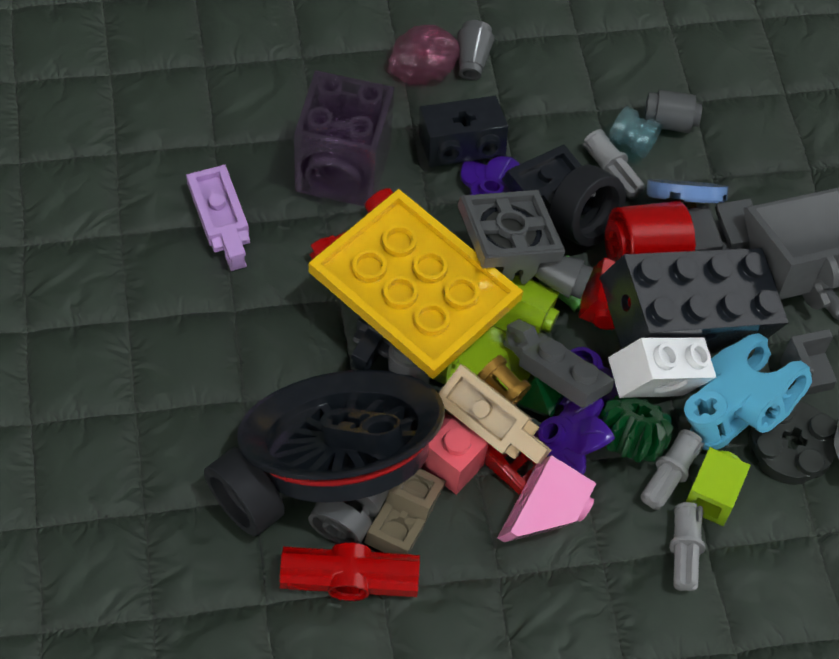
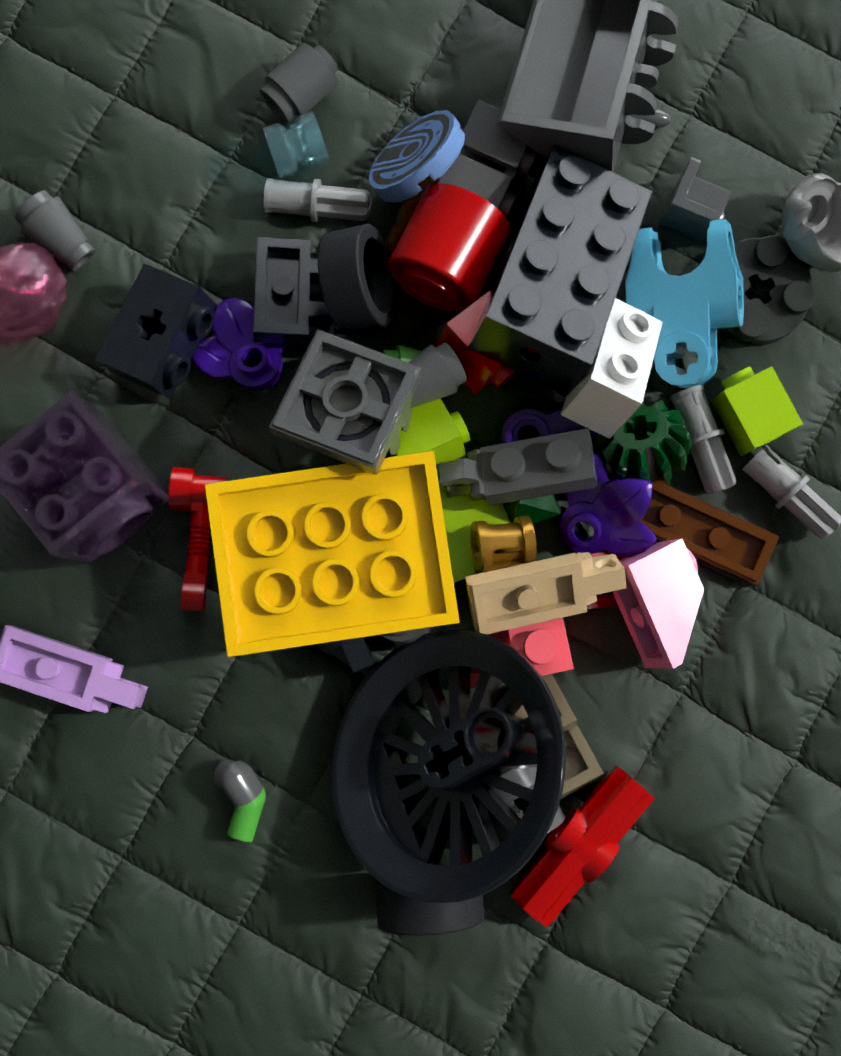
camera: 45 degrees left, 25 degrees up
none -> arm [214,759,266,842]
none -> reddish brown tile [640,481,780,586]

